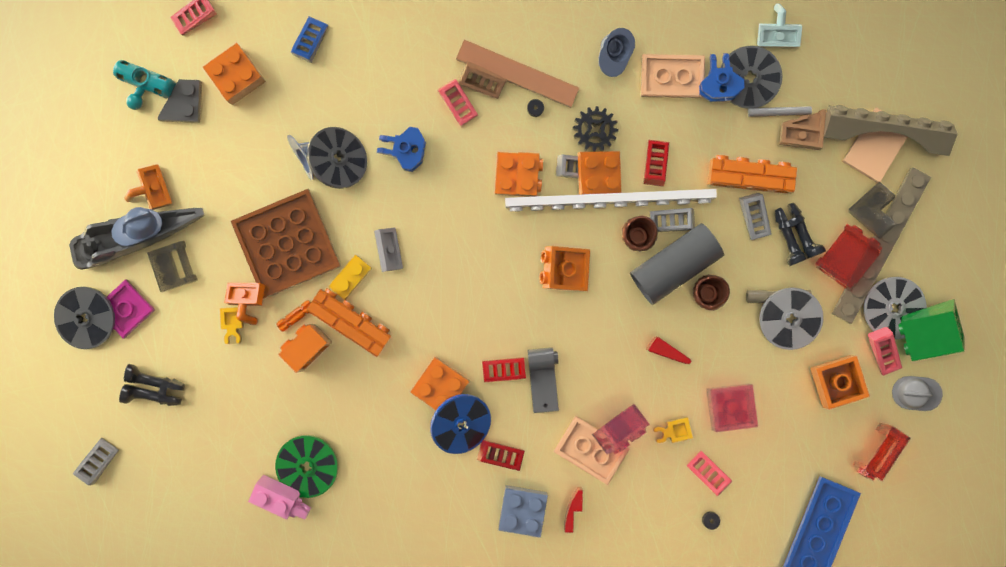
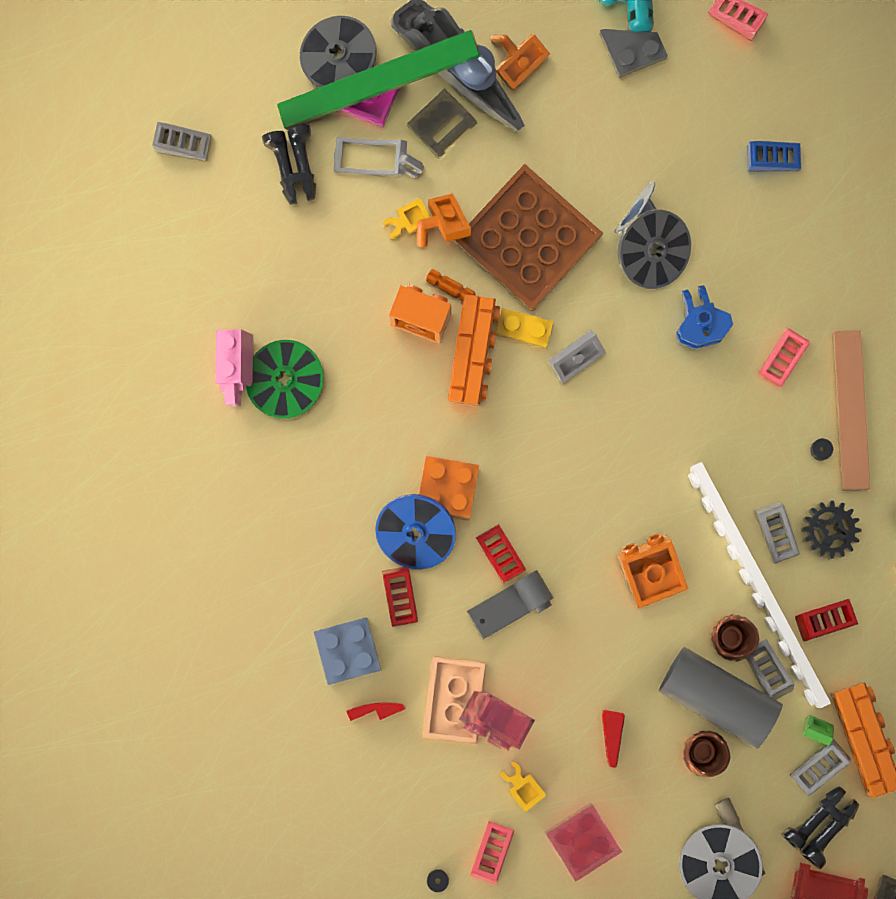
camera: 65 degrees right, 5 degrees down
orange brick [203,43,266,105] -> none
medium nougat slope [459,61,506,99] -> none
orange plate [495,152,543,197] -> none
orange plate [578,151,621,195] -> none
none -> green tile [277,30,481,130]
none -> light grey sword [334,137,424,178]
none -> bright green tile [804,715,834,746]

